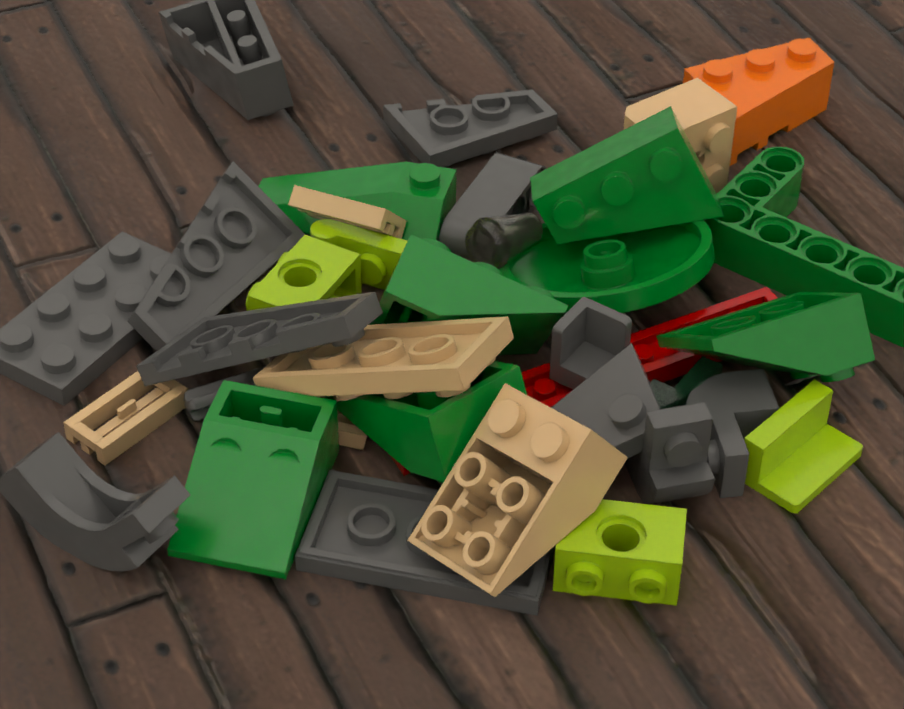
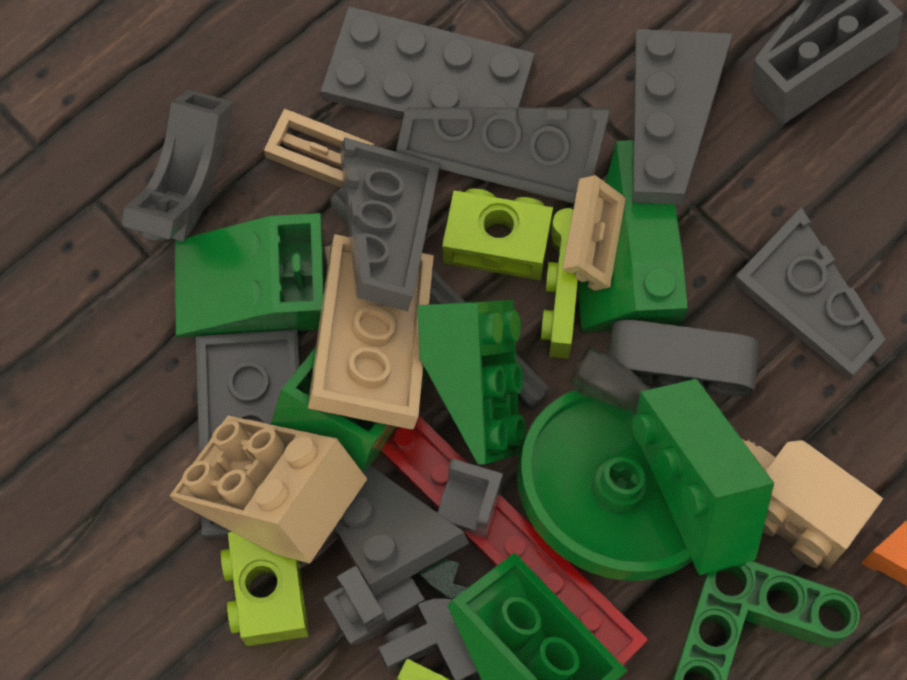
camera: 75 degrees right, 30 degrees up
none -> dark grey wing [632,29,733,205]

